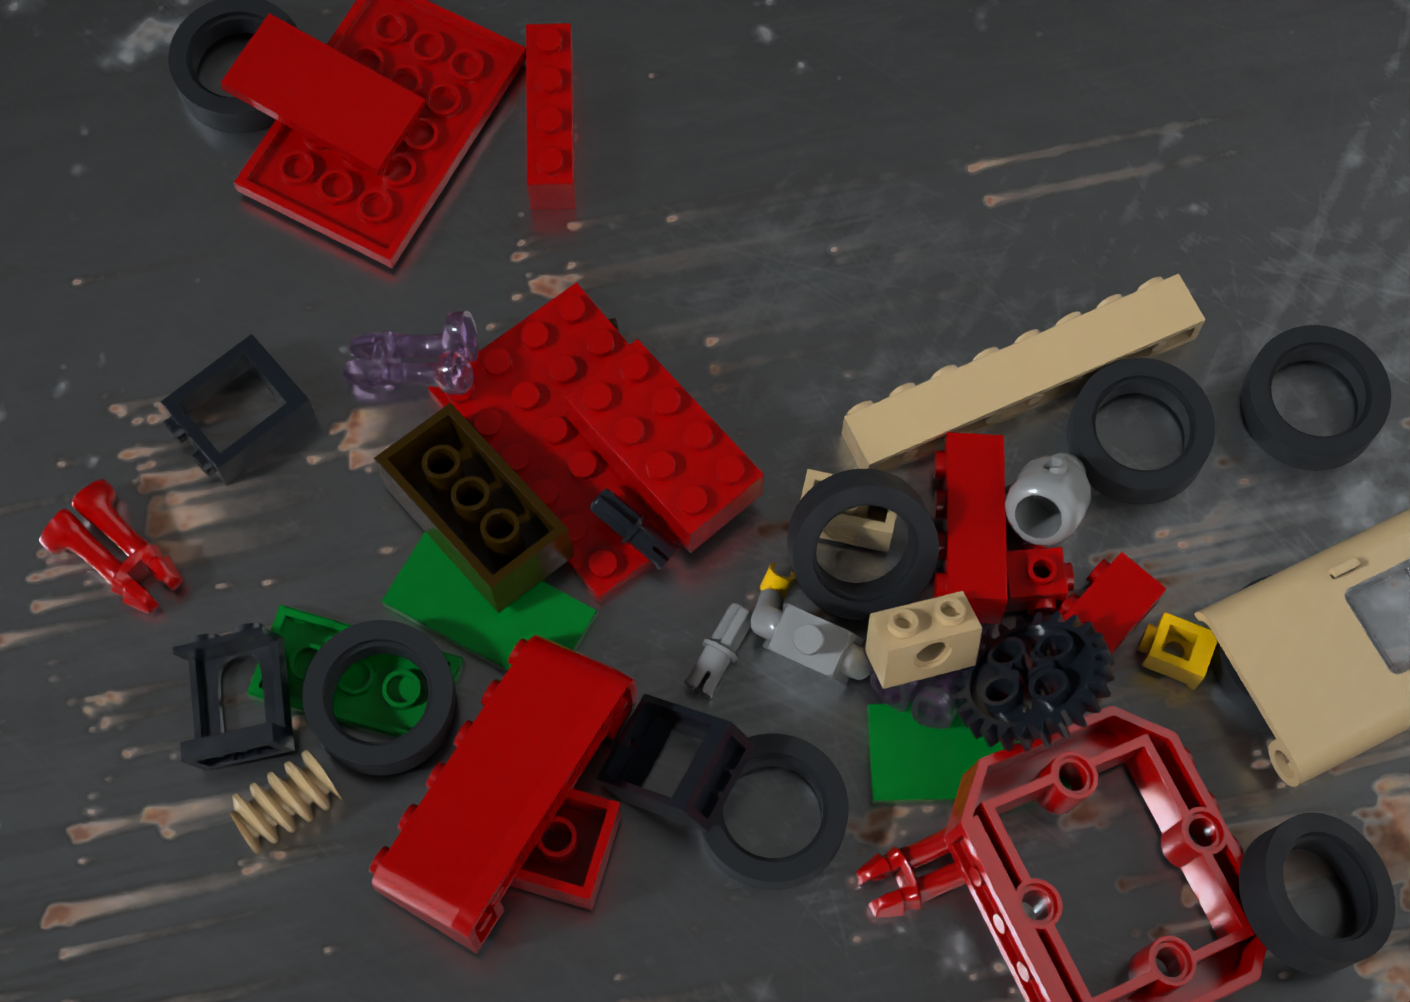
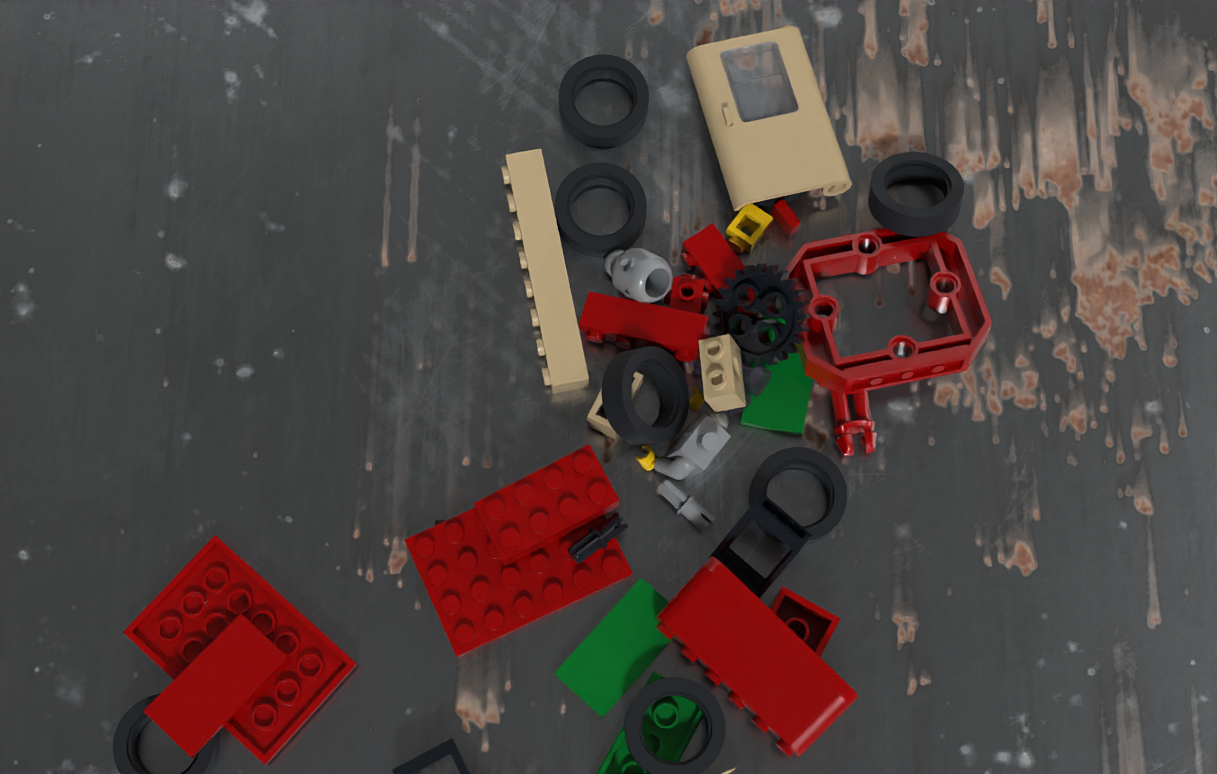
camera: 80 degrees left, 5 degrees up
clear purple piece [343,311,479,395] -> none
dark brown brick [374,403,574,614] -> none
red brick [526,23,576,210] -> none
none -> red tile [771,199,801,239]

